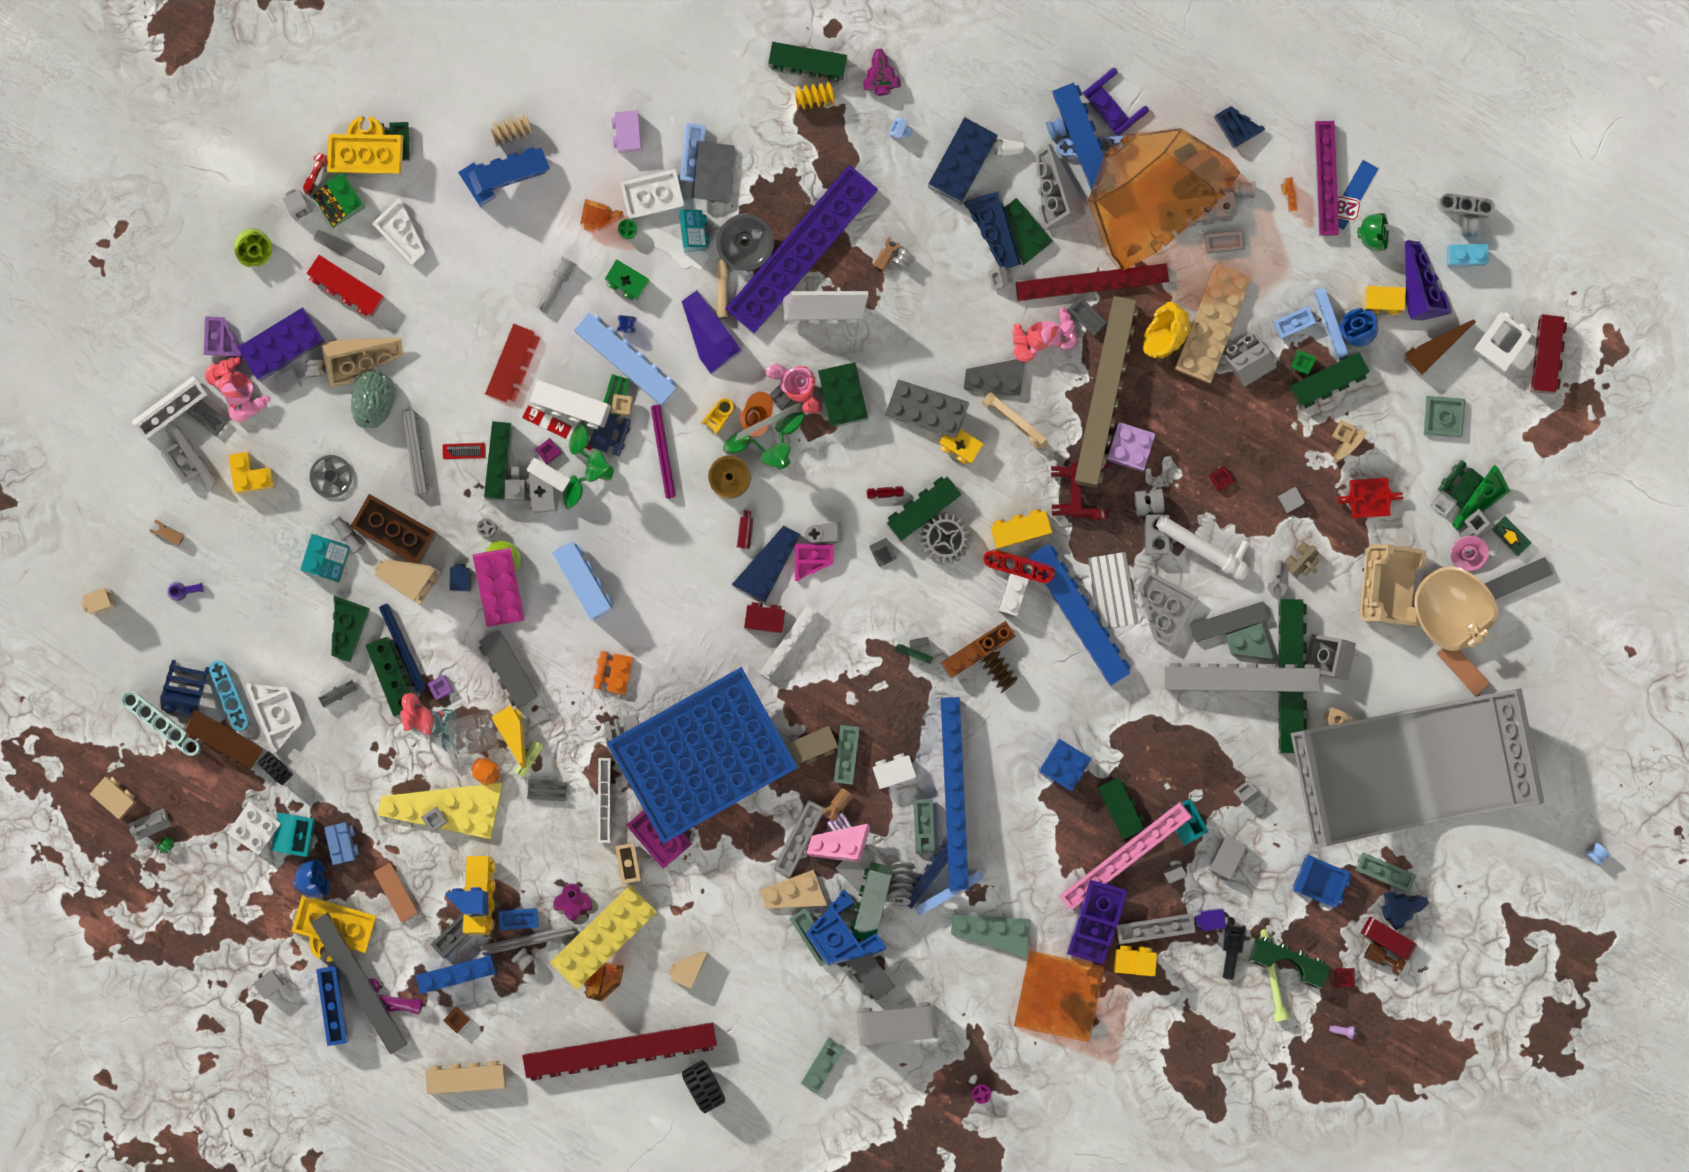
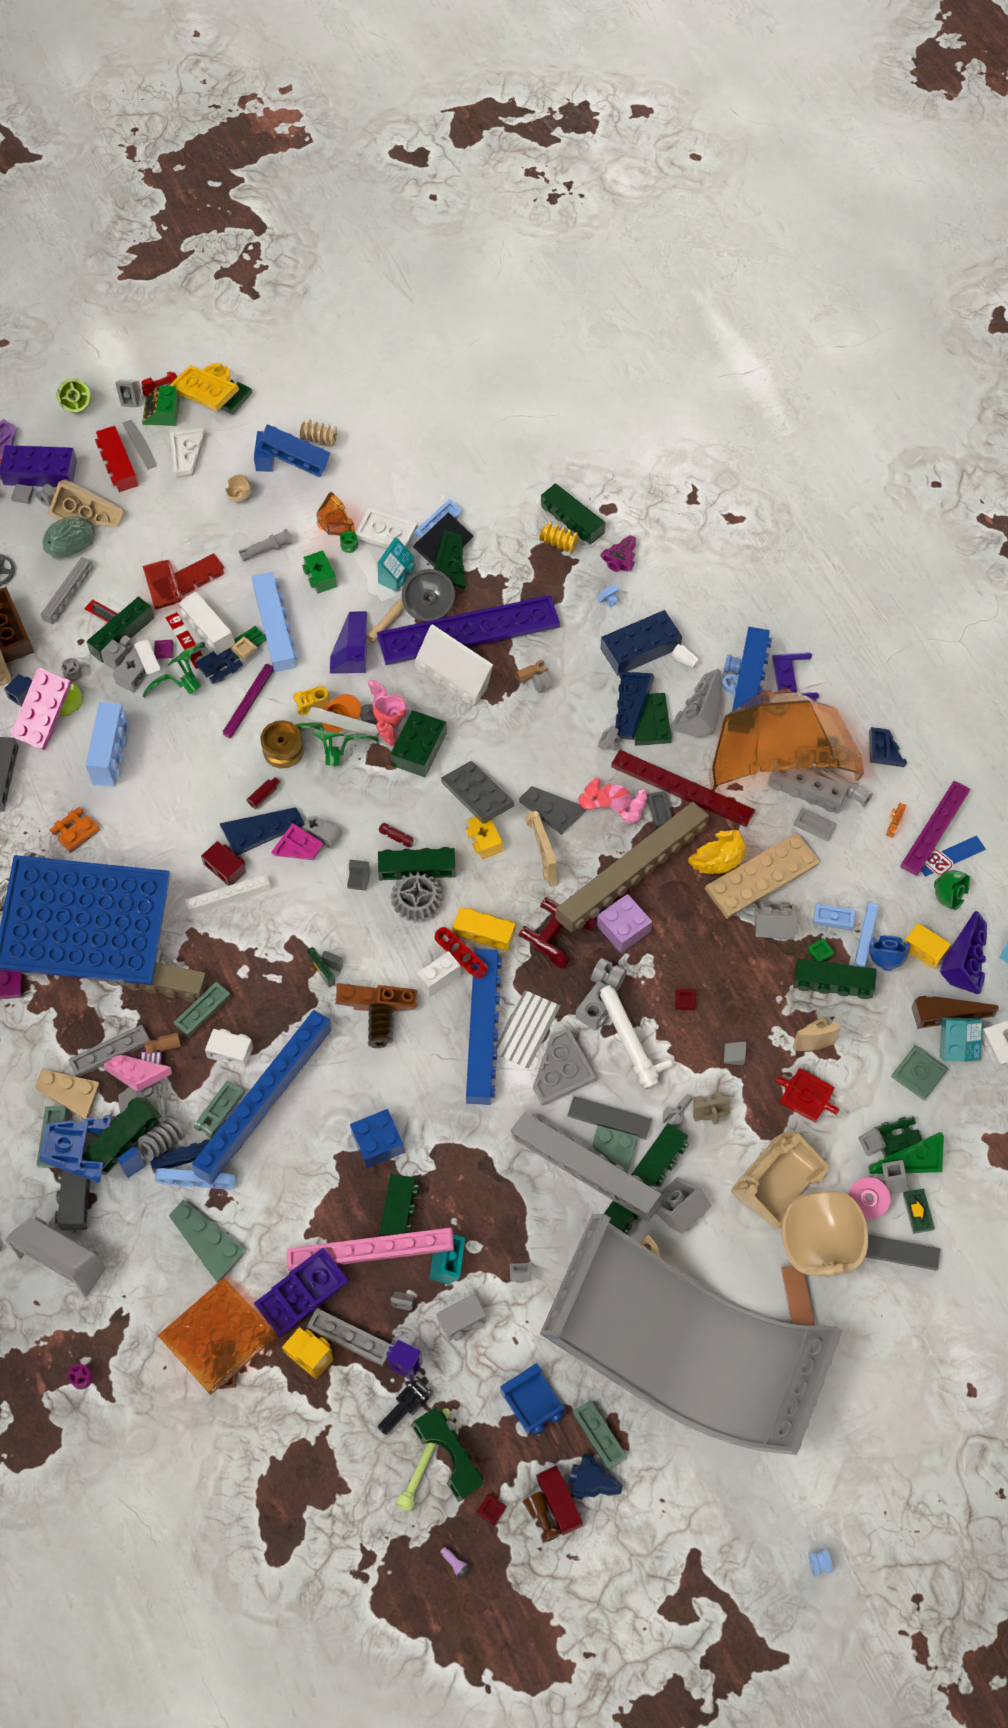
camera: 40 degrees right, 25 degrees down
lavender brick [612,110,641,153] -> none
clear blue wheel [617,315,637,333] -> none
none -> blue tile [117,1147,145,1178]
none -> clear red windscreen [143,560,182,610]
none -> tan hair [225,474,252,502]
none -> dark green wing [433,530,466,589]
none -> teal slope [940,1017,983,1062]

